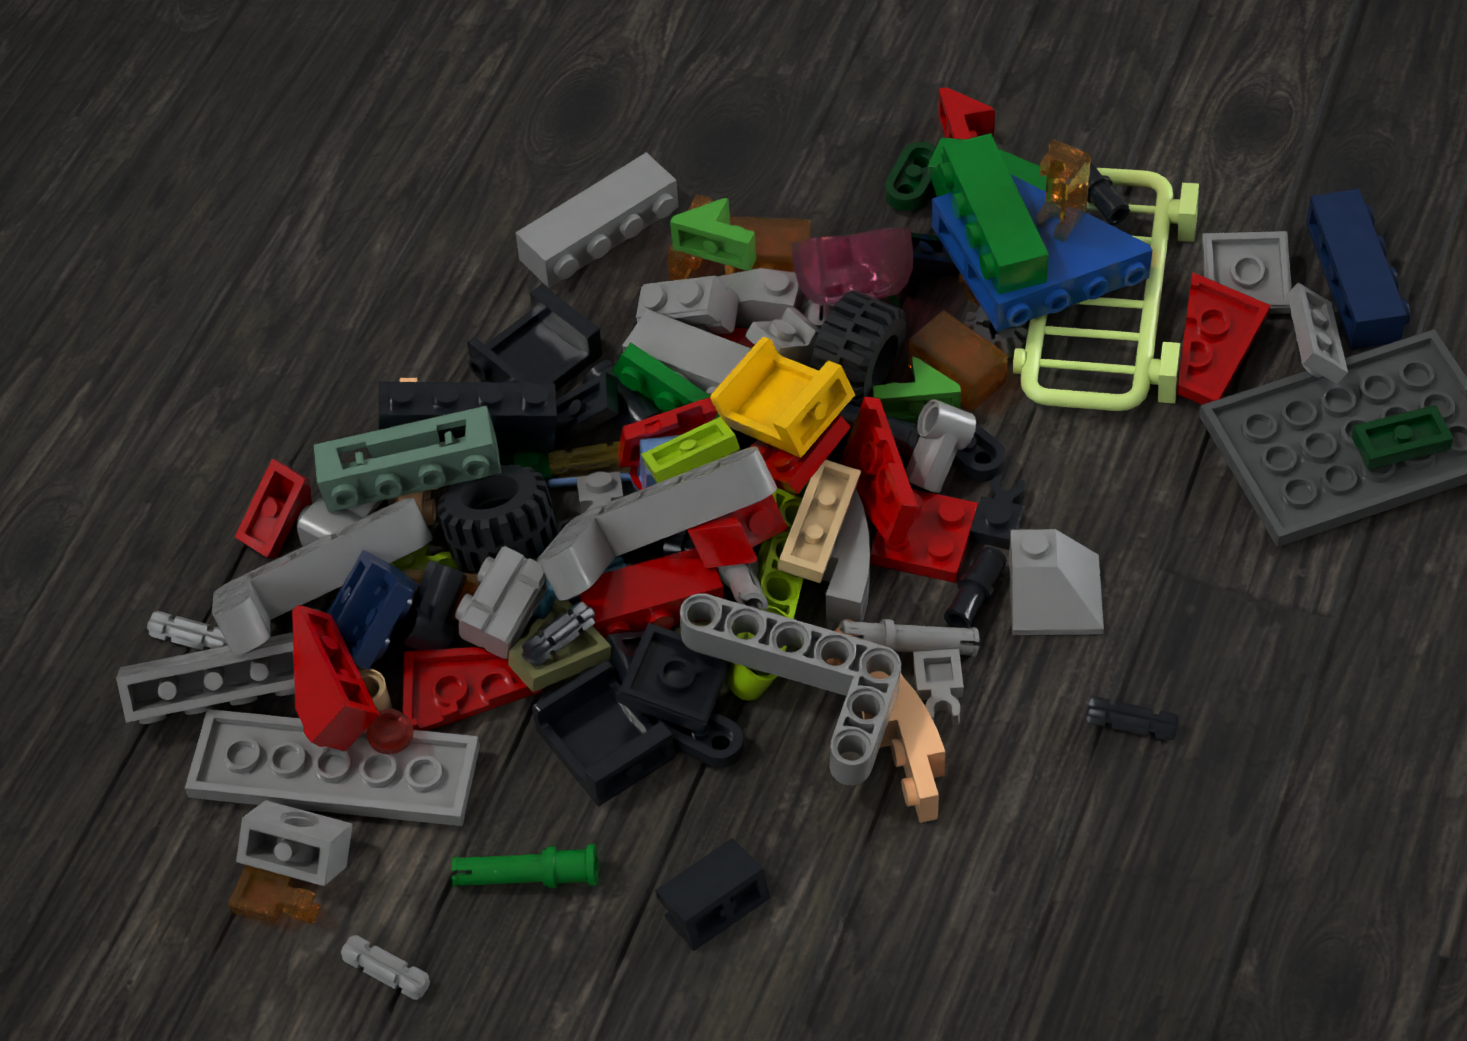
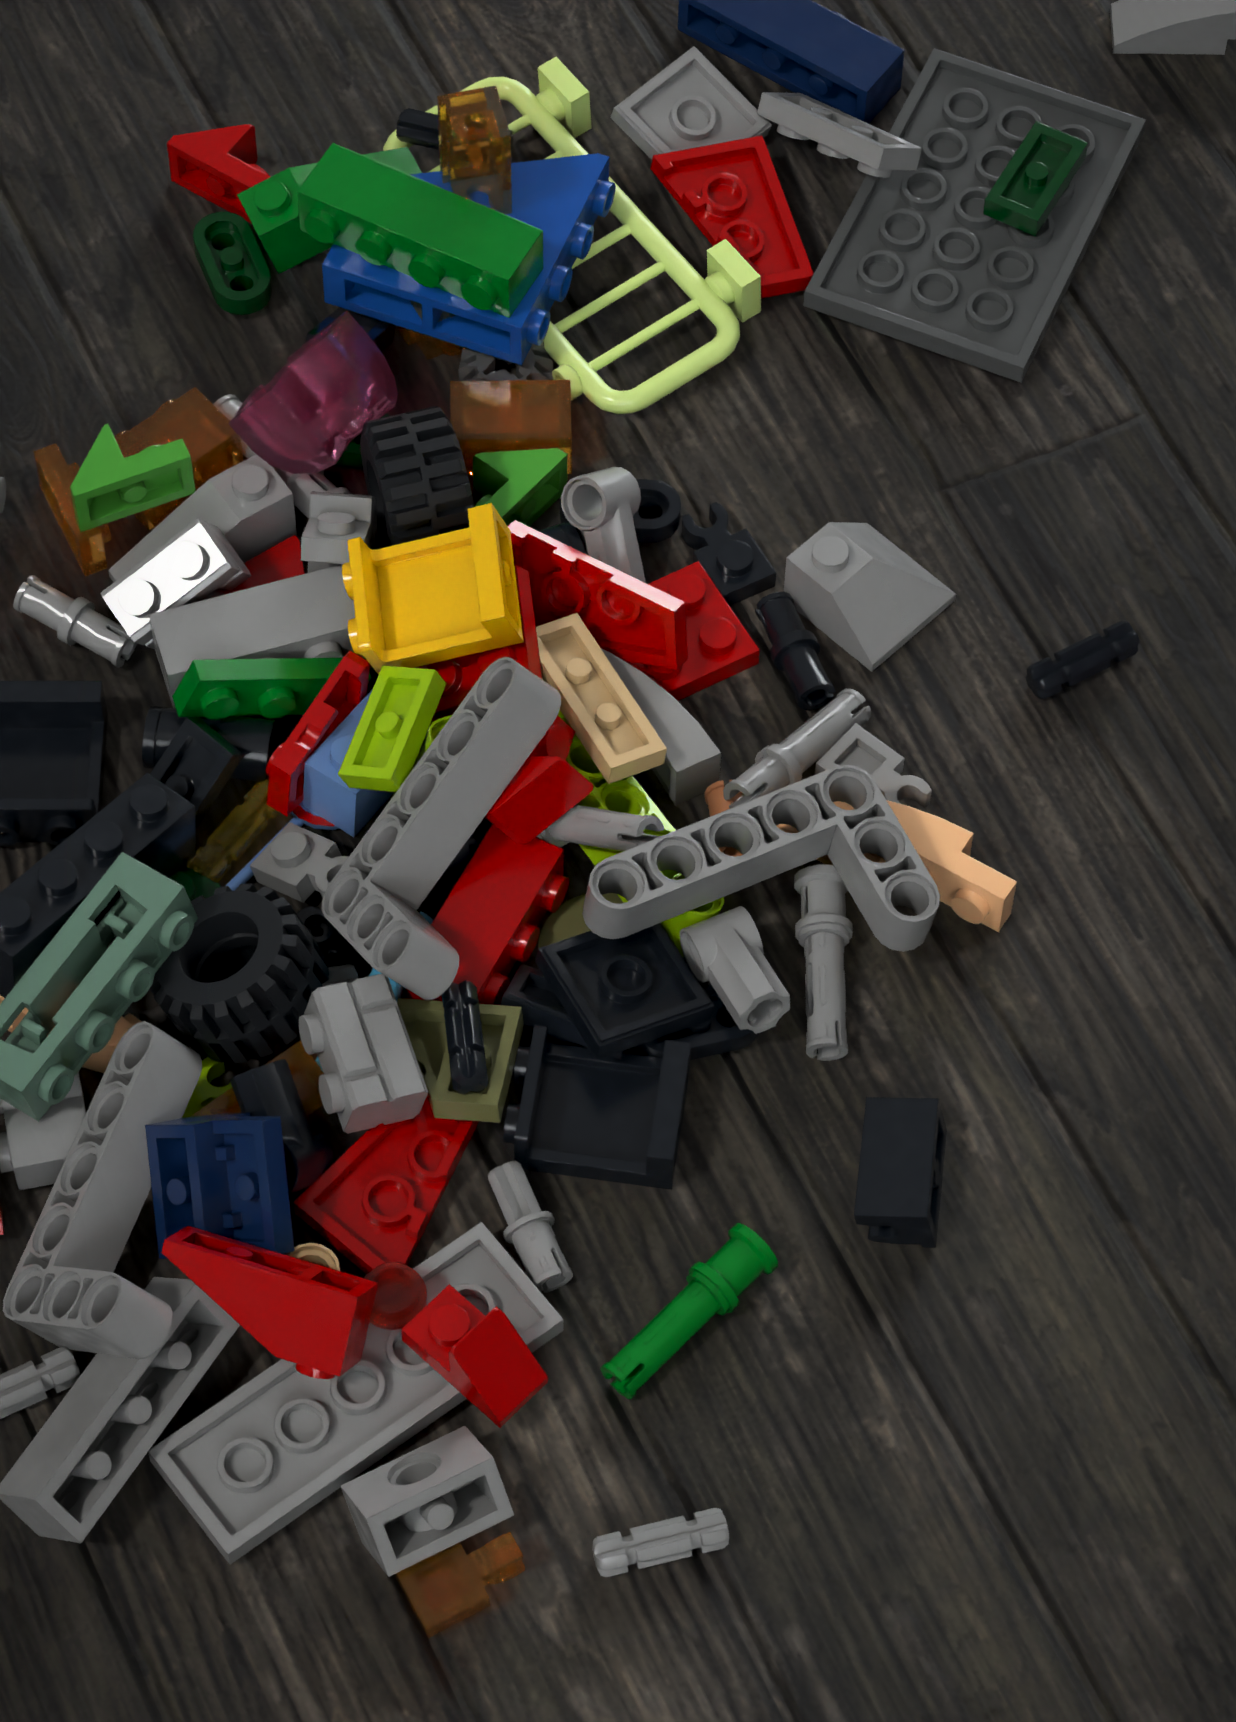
camera: 50 degrees left, 5 degrees up
none -> light grey pin [13,575,137,668]
none -> red slope [401,1284,548,1428]
none -> light grey axle [488,1161,573,1293]
none -> light grey piece [679,906,790,1034]
none -> light grey pin [794,864,853,1061]

